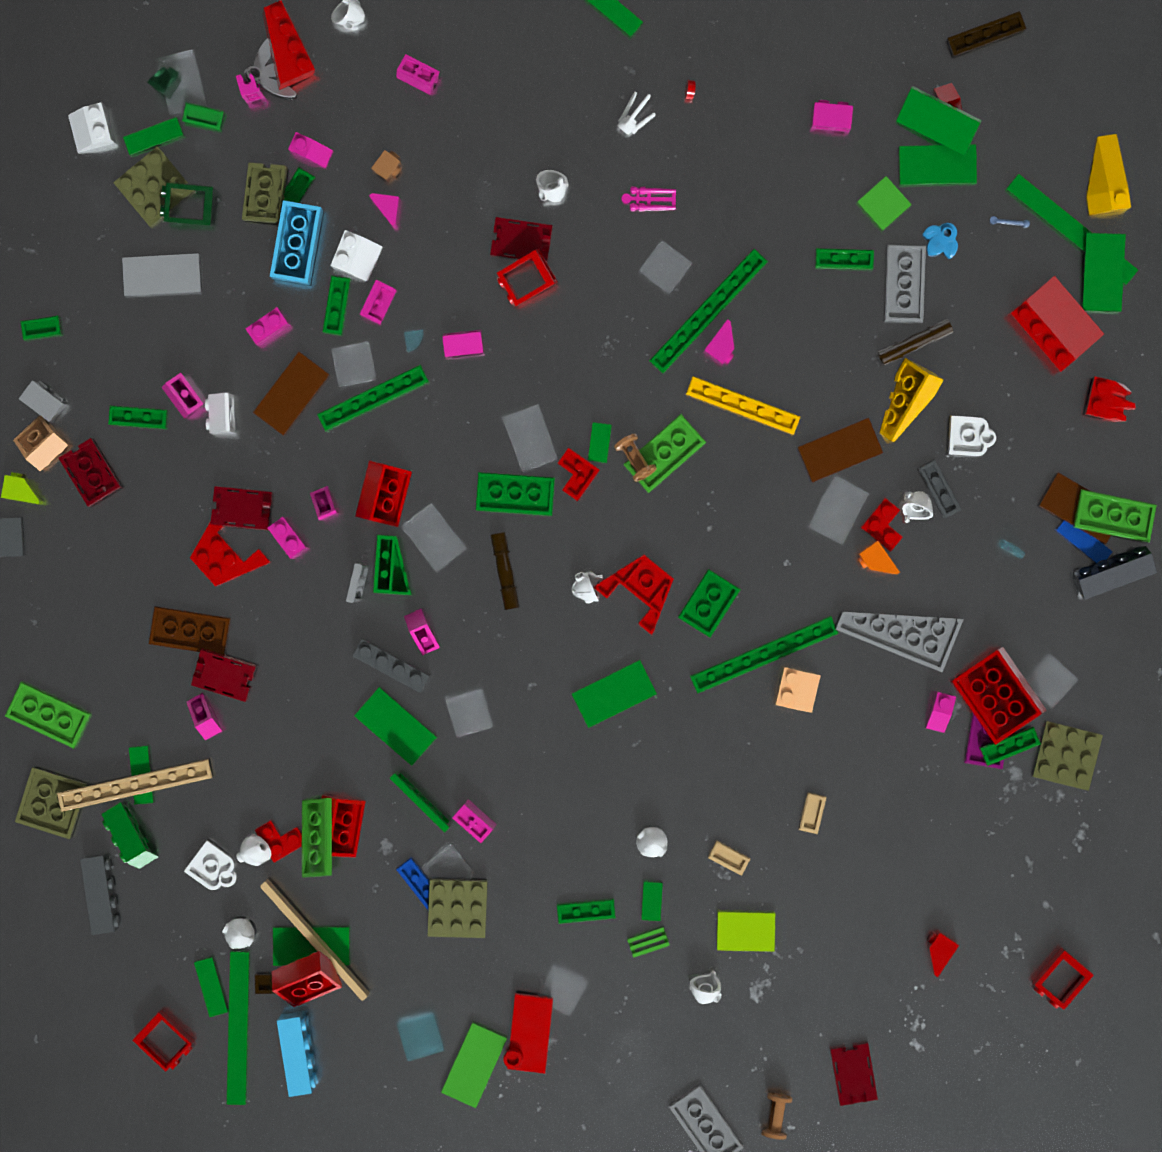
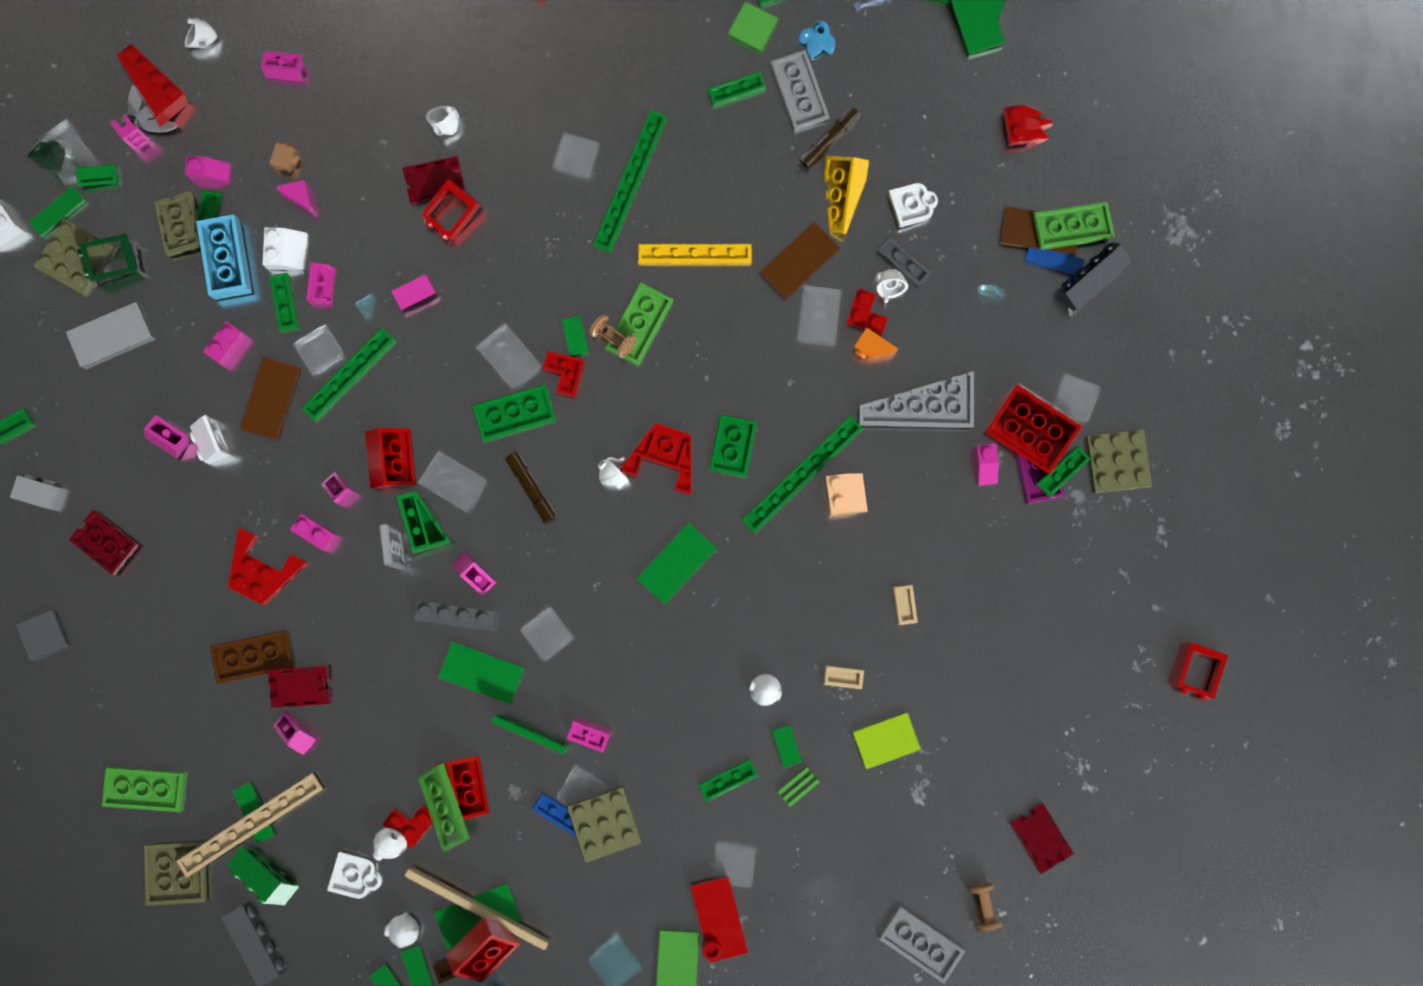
camera: 30 degrees left, 5 degrees down
lime slope [1,472,43,505] -> none
light nougat slope [13,415,68,471] -> none
green tile [108,405,168,429] -> none
dark red piece [210,486,272,531] -> none
white plant [617,92,655,135] -> none
dark pink piece [621,186,676,211] -> none
white helmet [690,970,721,1004] -> none
dark pink slope [704,319,734,365] -> none
red slope [927,930,959,977] -> none
red slope [1010,276,1104,372] -> none

